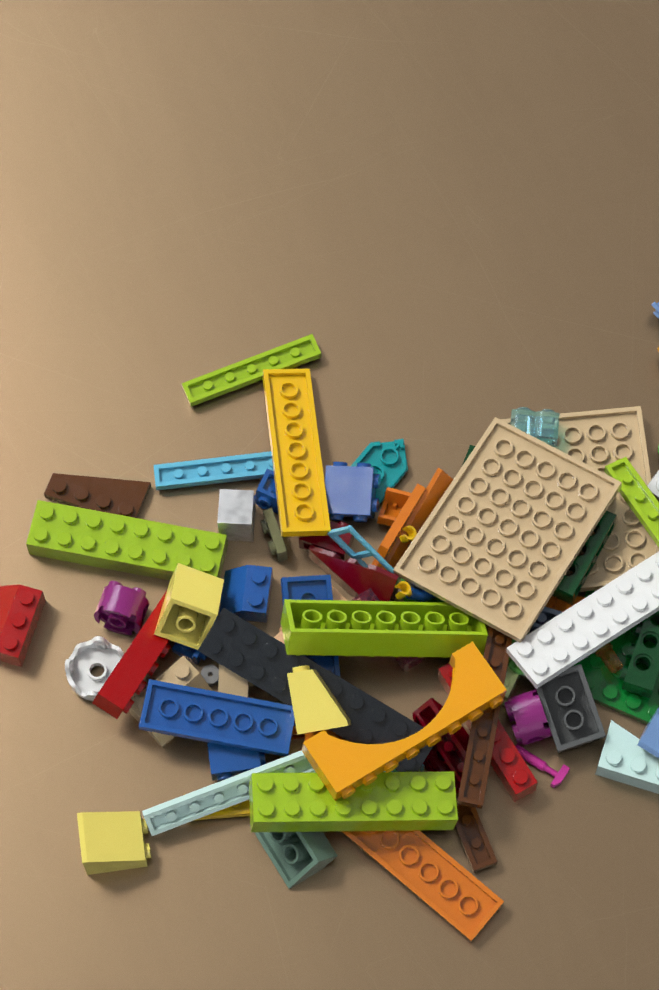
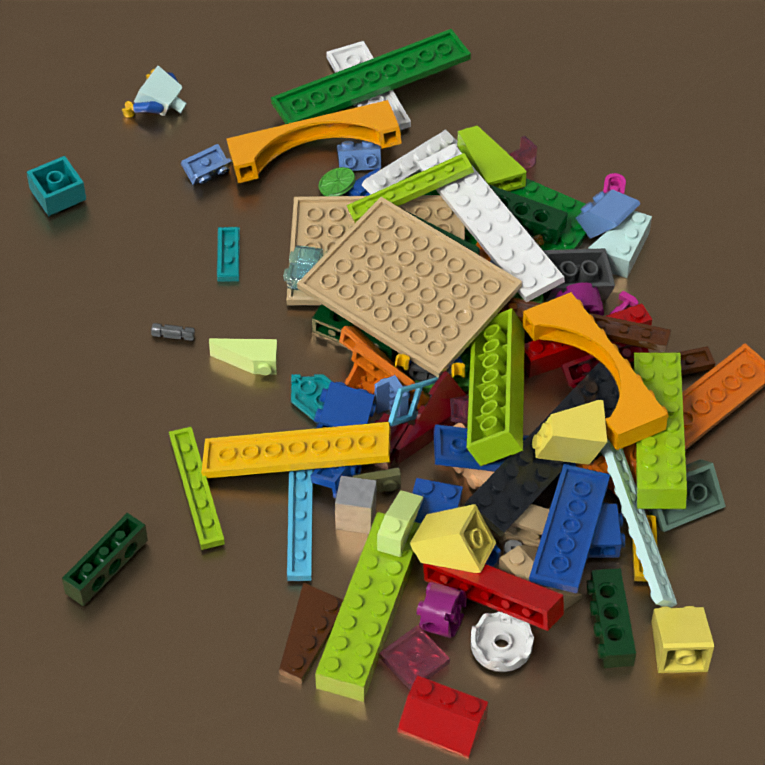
camera: 85 degrees left, 15 degrees down
none -> teal brick [26,156,87,216]
none -> dark green brick [62,513,148,606]
none -> dark grey axle [151,323,195,341]
none -> yellowish green slope [209,338,278,375]
none -> teal tile [217,227,240,282]
none -> medium blue bracket [375,375,410,422]
none -> yellowish green slope [377,490,423,557]
none -> clear pink plate [379,625,450,690]
none -> dark green brick [586,568,636,668]

